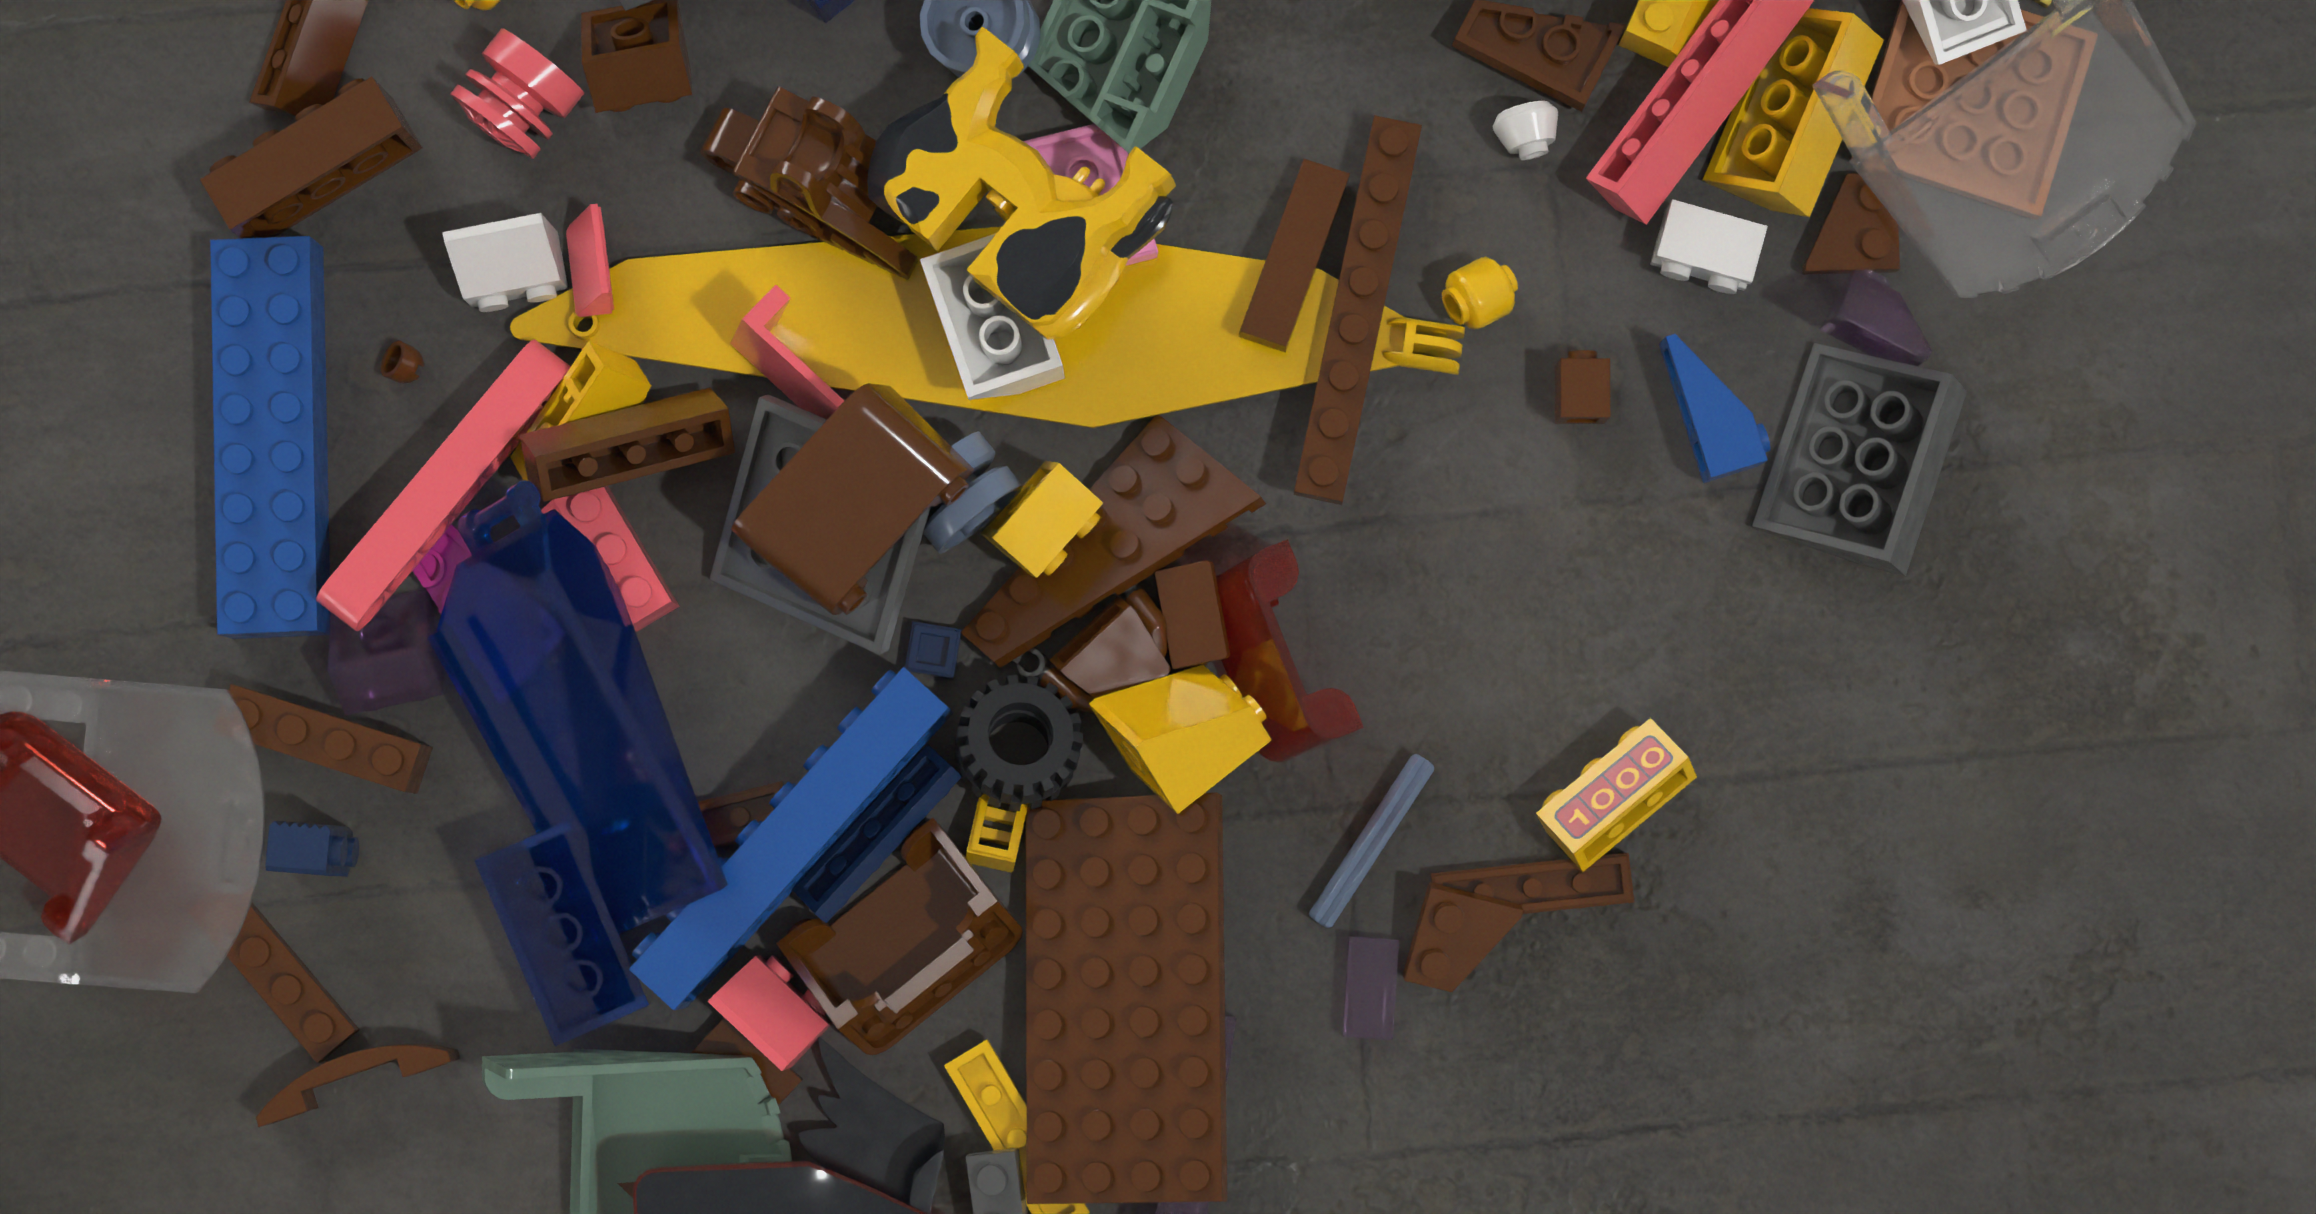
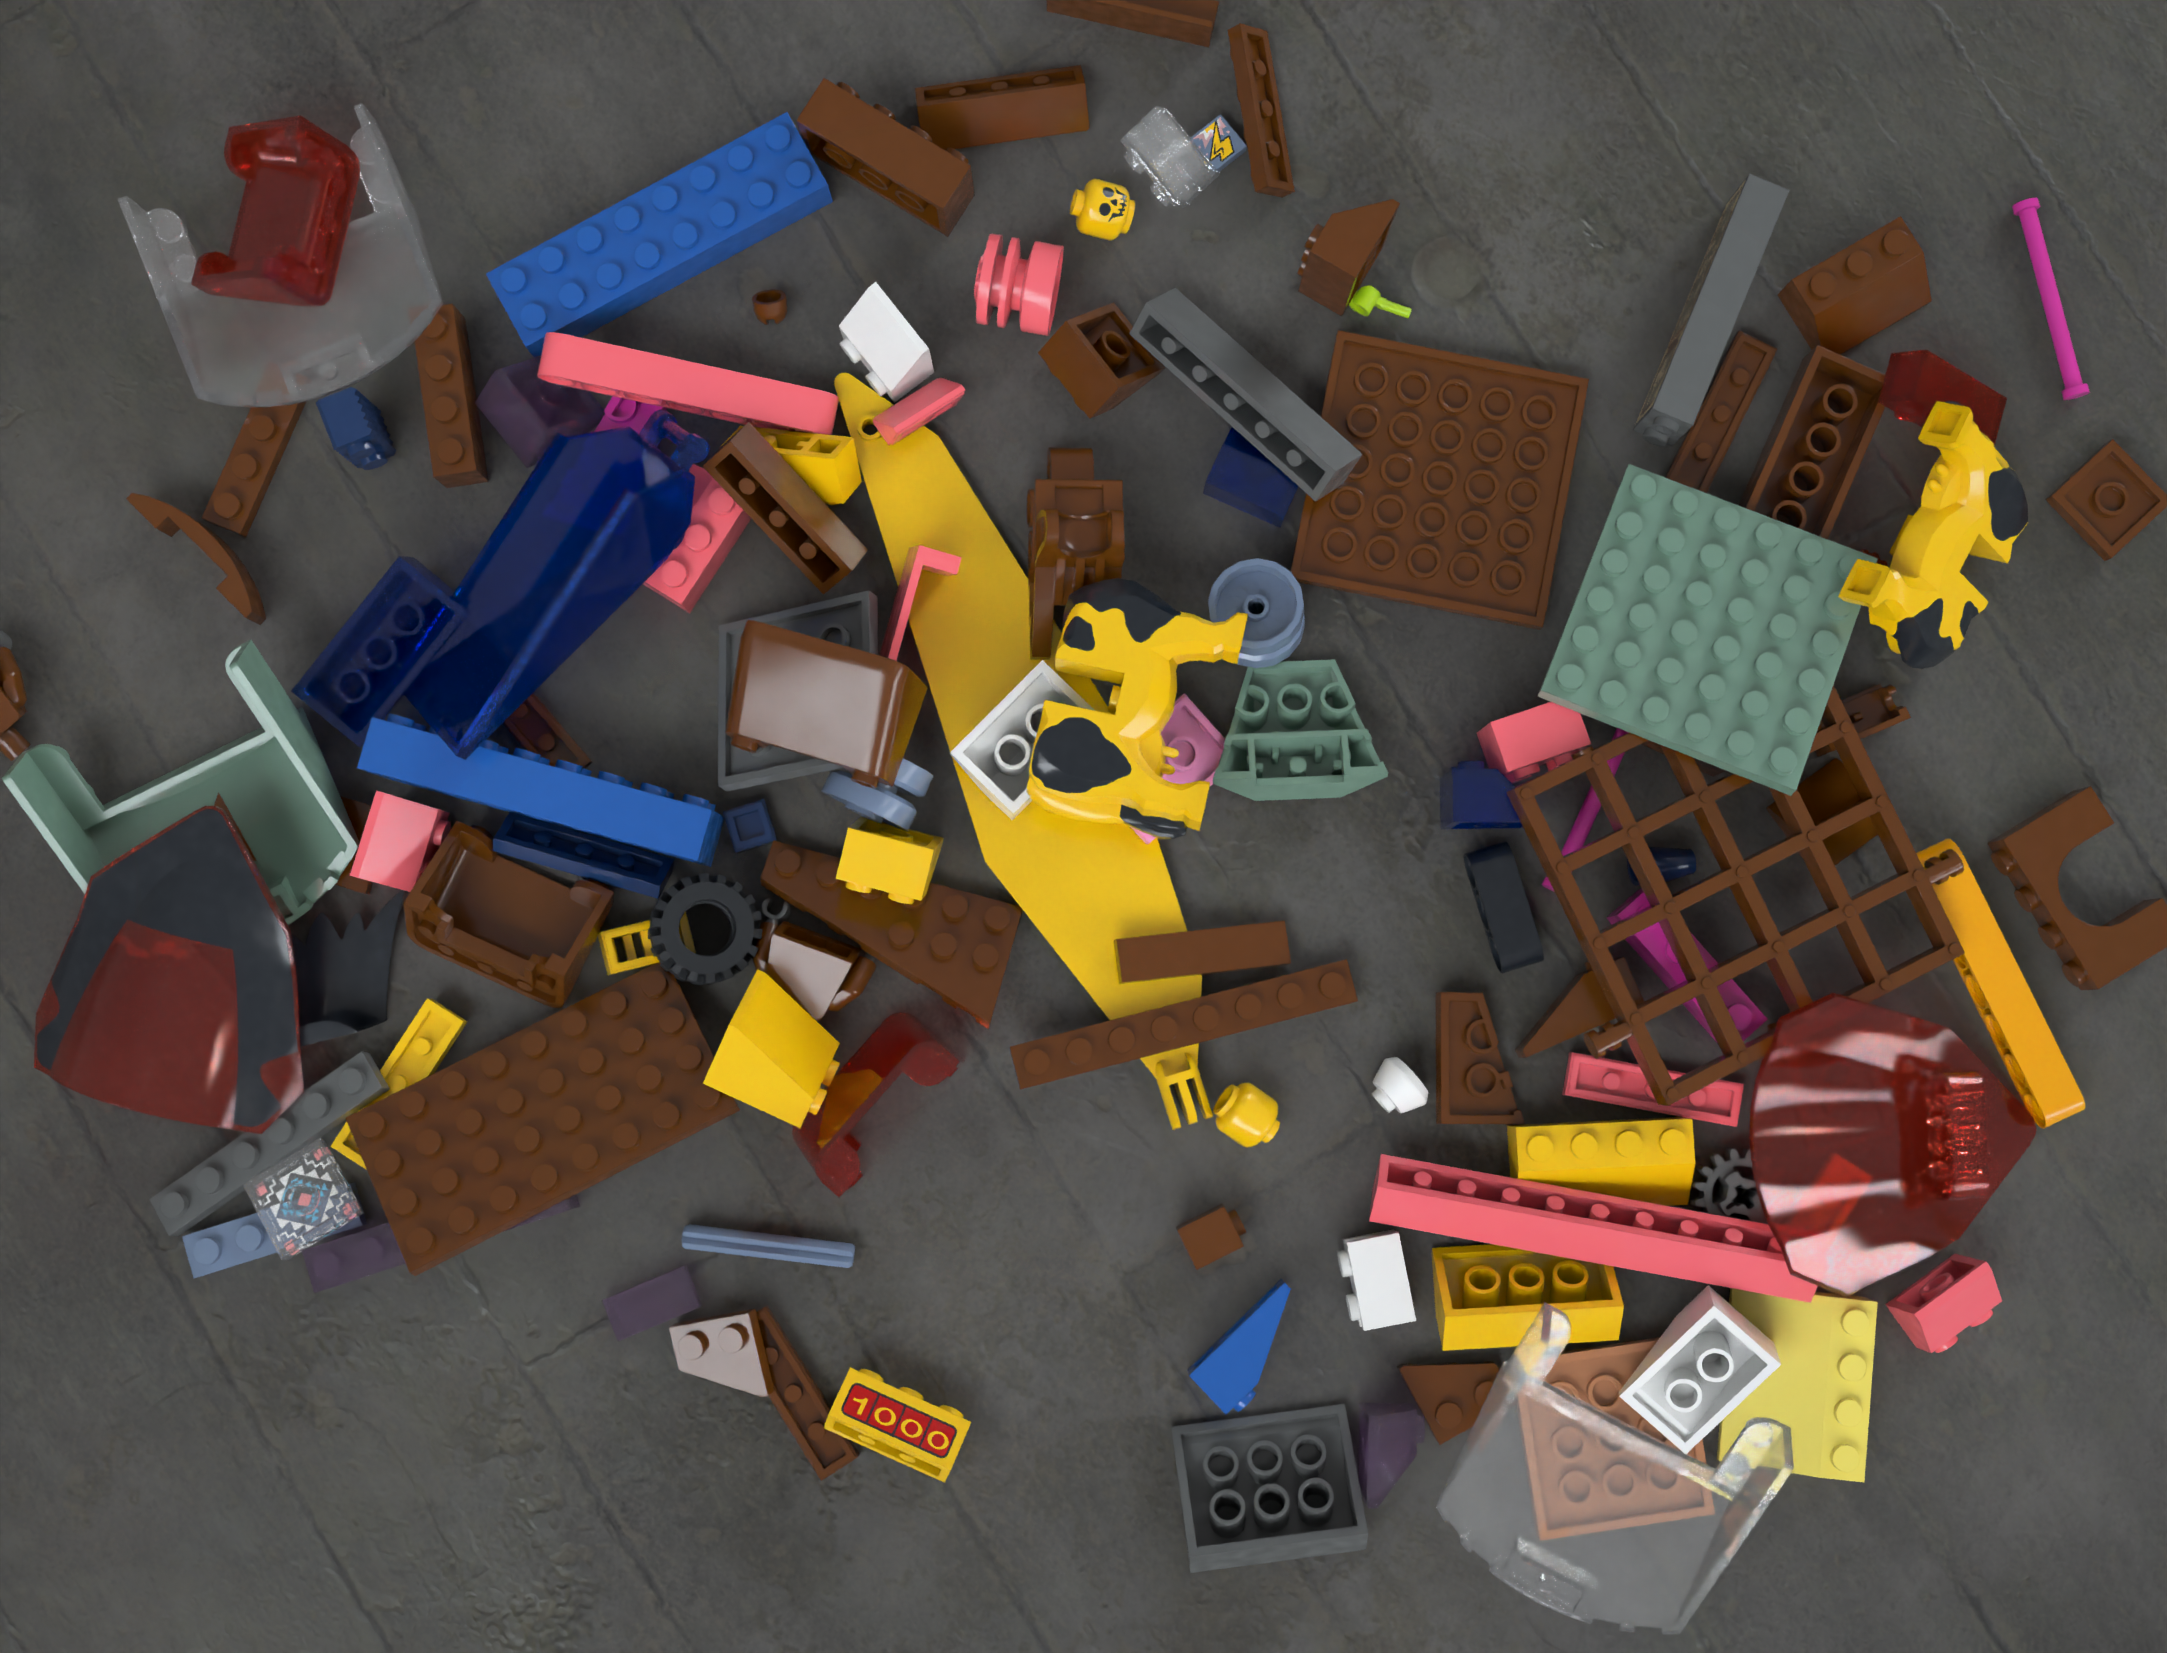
camera: 65 degrees right, 0 degrees up
reddish brown panel [1155,560,1230,669] -> none

